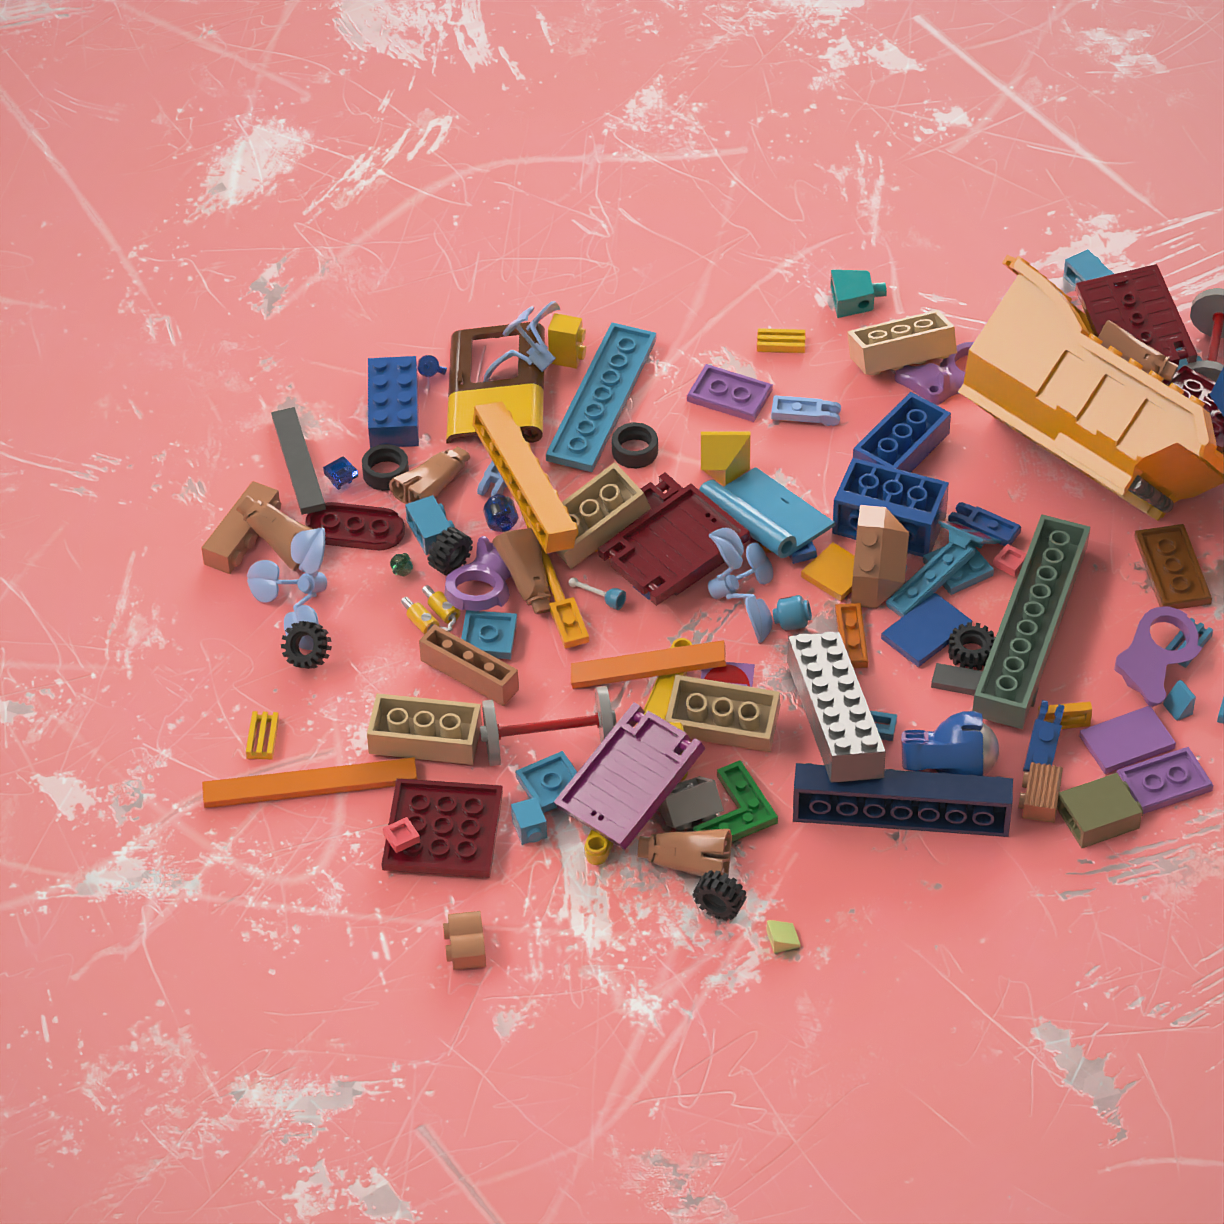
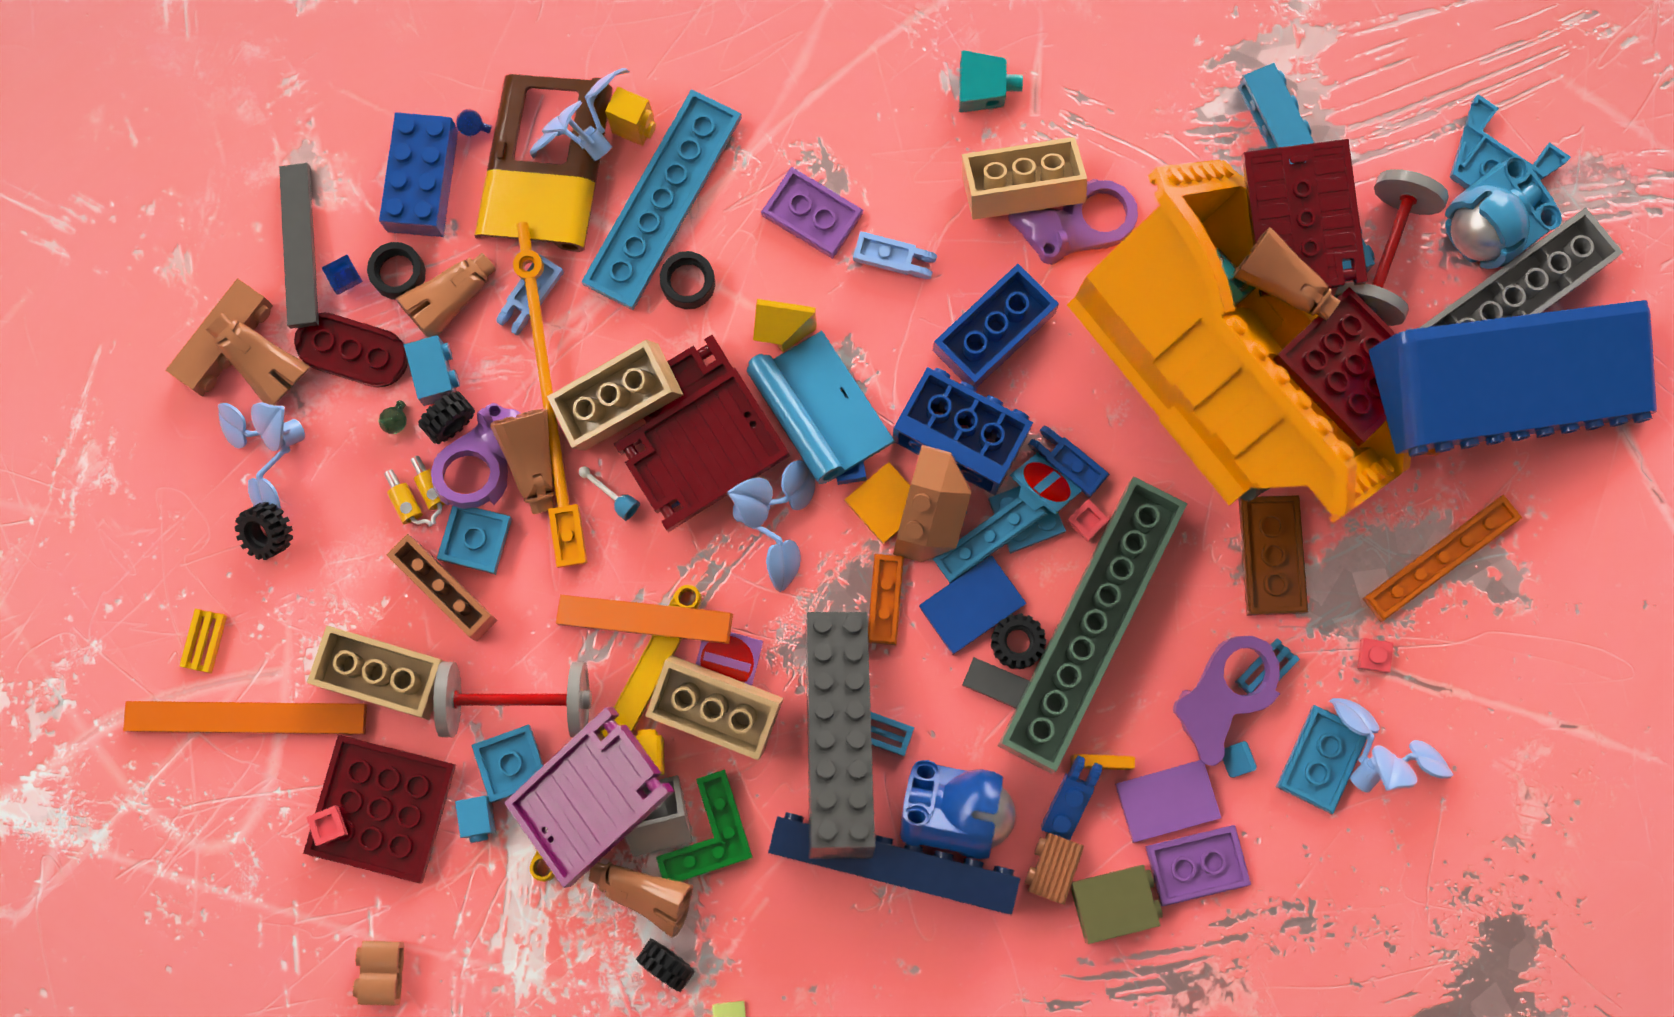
camera: 10 degrees right, 30 degrees up
light orange brick [472,401,578,553] -> none
clear blue head [483,494,519,532] -> none
yellow tile [757,328,806,353] -> none
dark azure head [772,595,812,631] -> none

